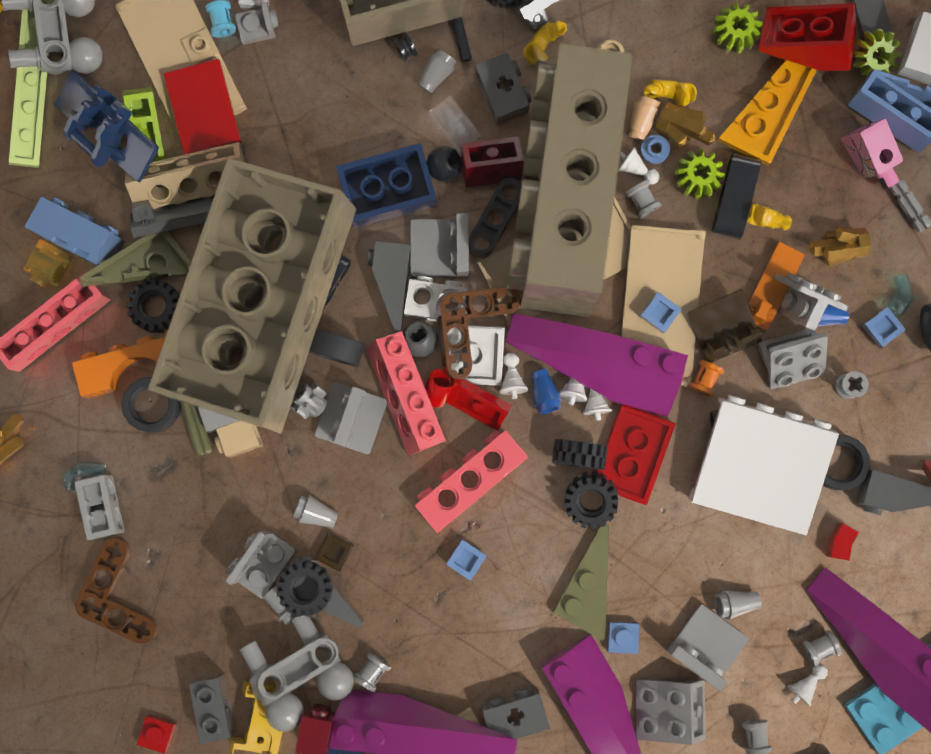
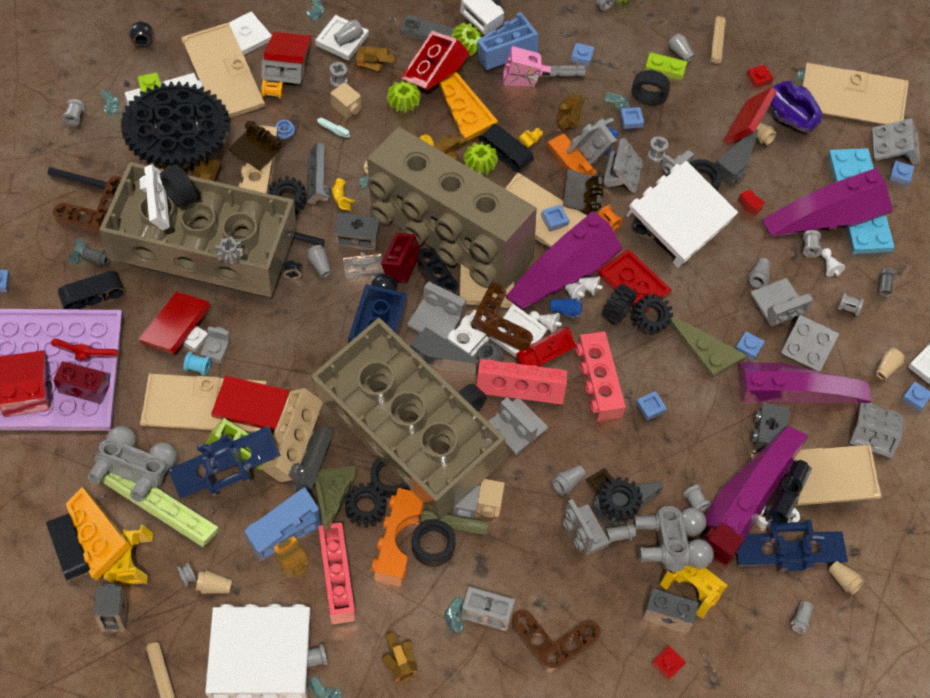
camera: 65 degrees left, 25 degrees down
none -> light grey bracket [661,150,694,175]

